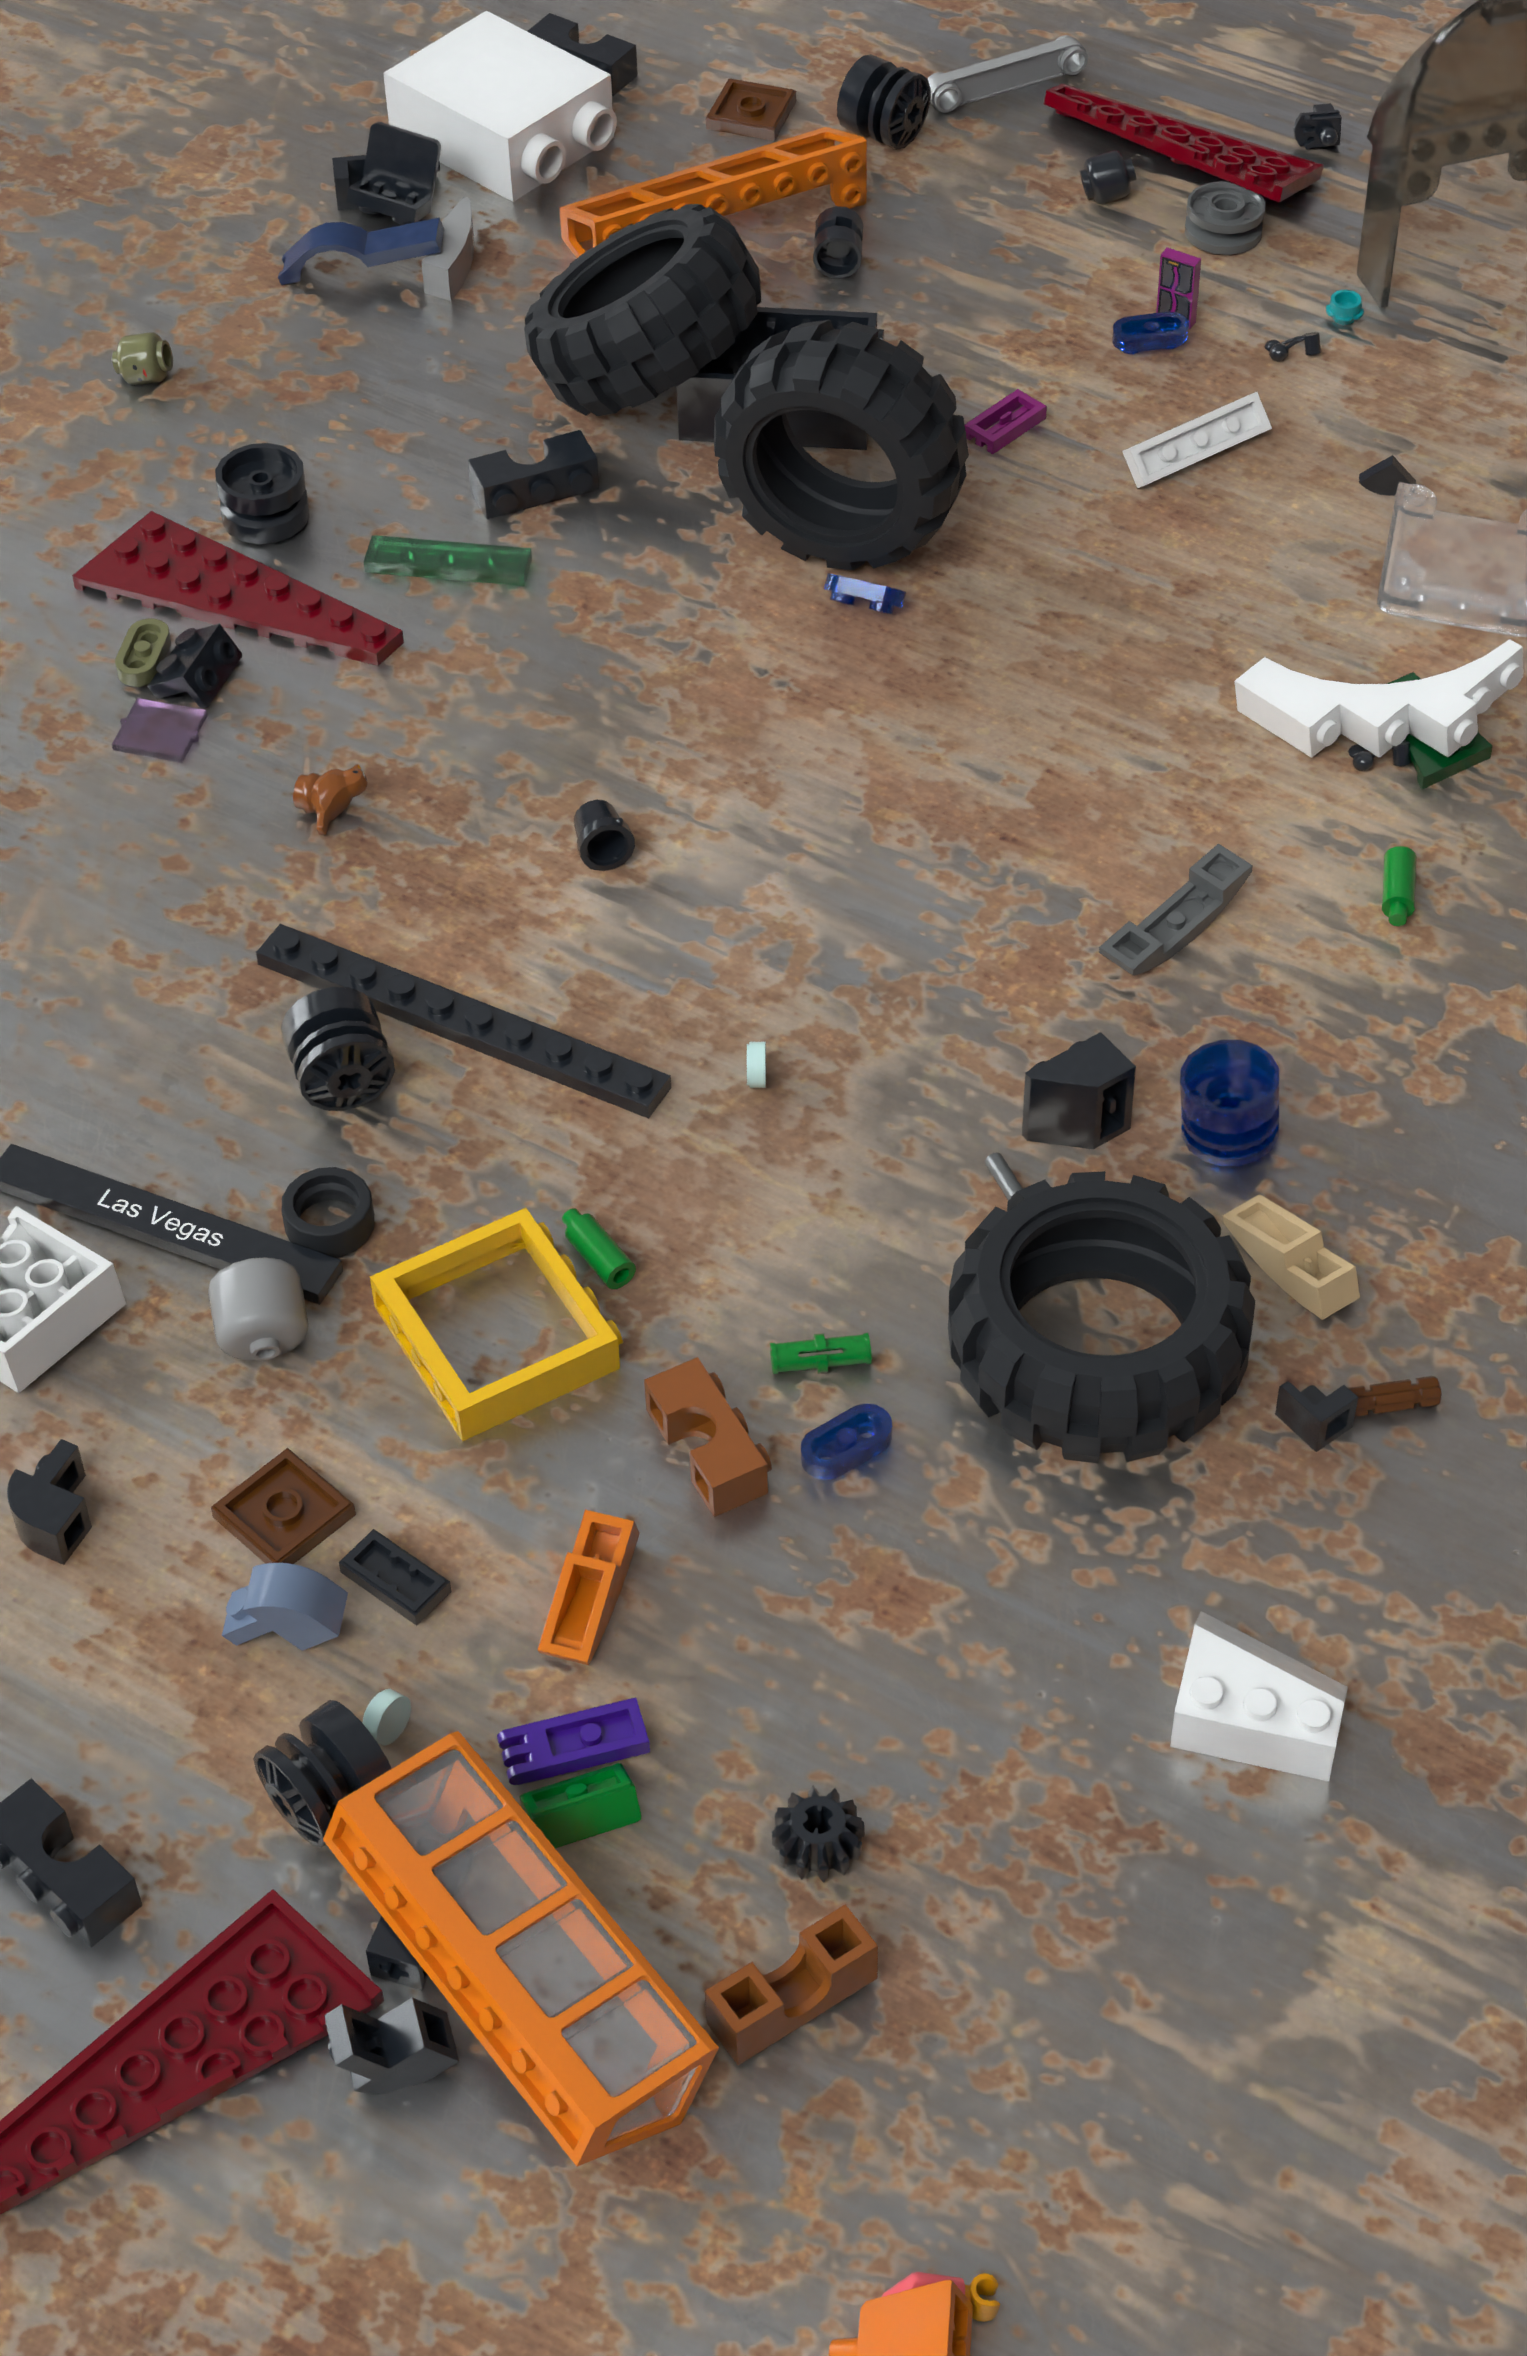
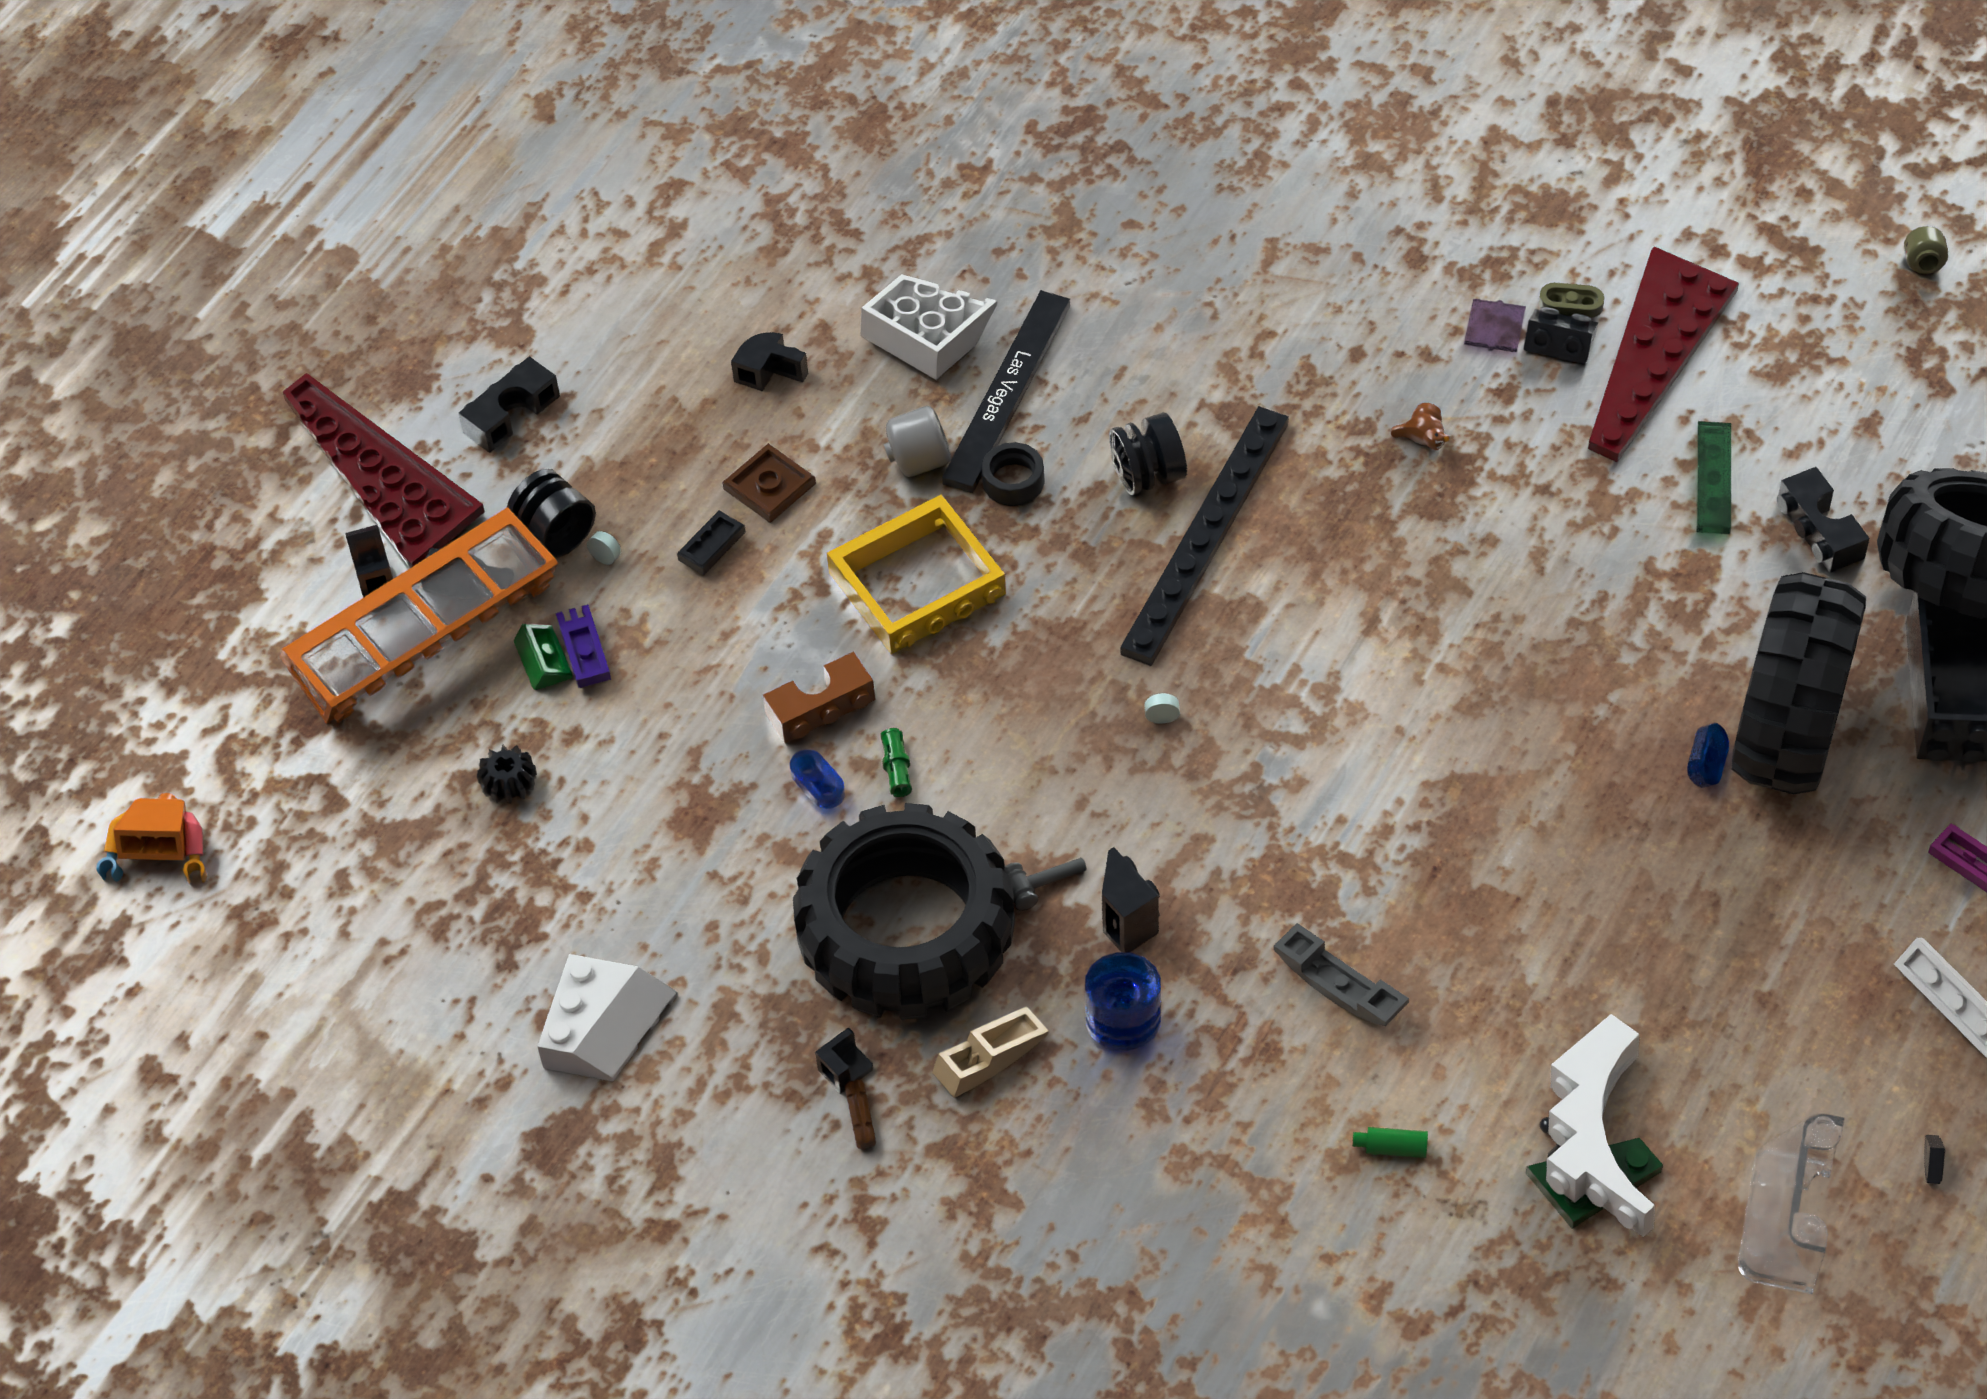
camera: 90 degrees right, 5 degrees up
black wheel [215,443,310,544] -> none
sand blue brick [222,1563,348,1651] -> none
orange slope [538,1509,640,1665] -> none
green cylinder [562,1208,636,1289] -> none
black piece [574,799,635,871] -> none
dark orange arch [705,1904,878,2066] -> none

